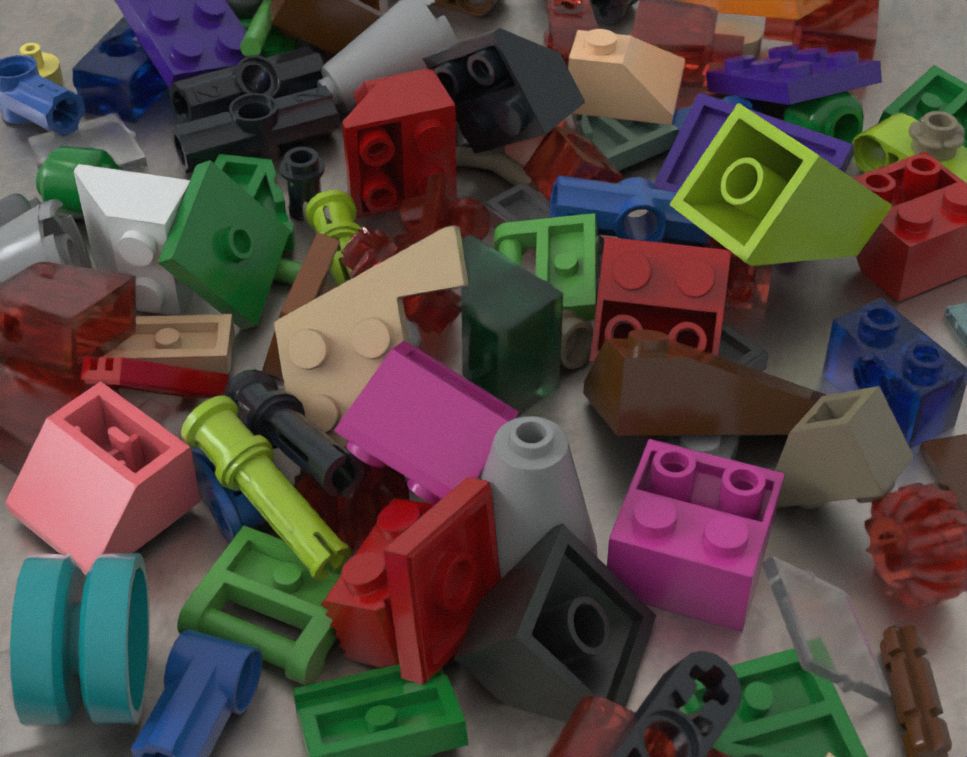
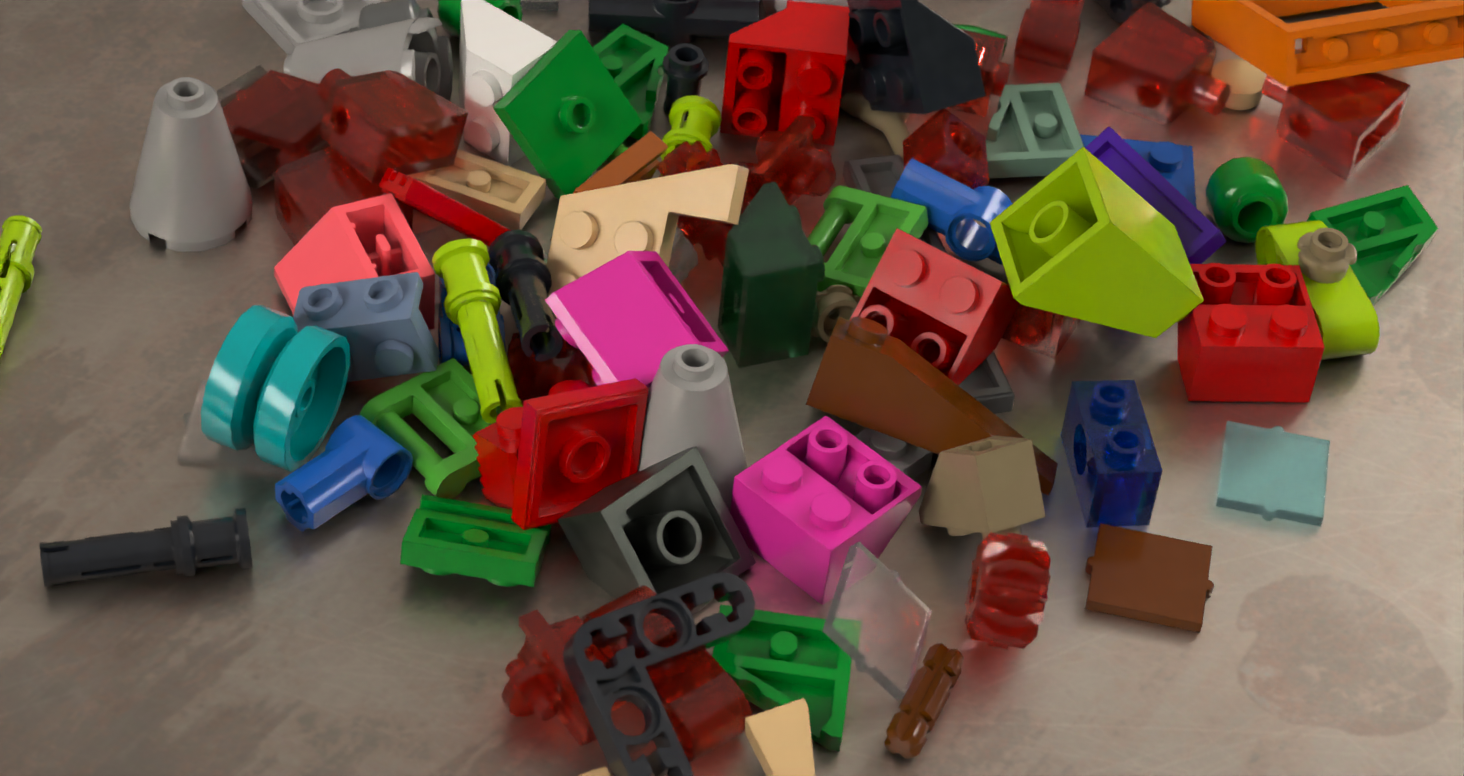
camera: 20 degrees right, 0 degrees up
light nougat slope [568,29,685,125] -> none
dark purple plate [706,45,882,105] -> none
none -> sand blue bracket [293,272,440,382]

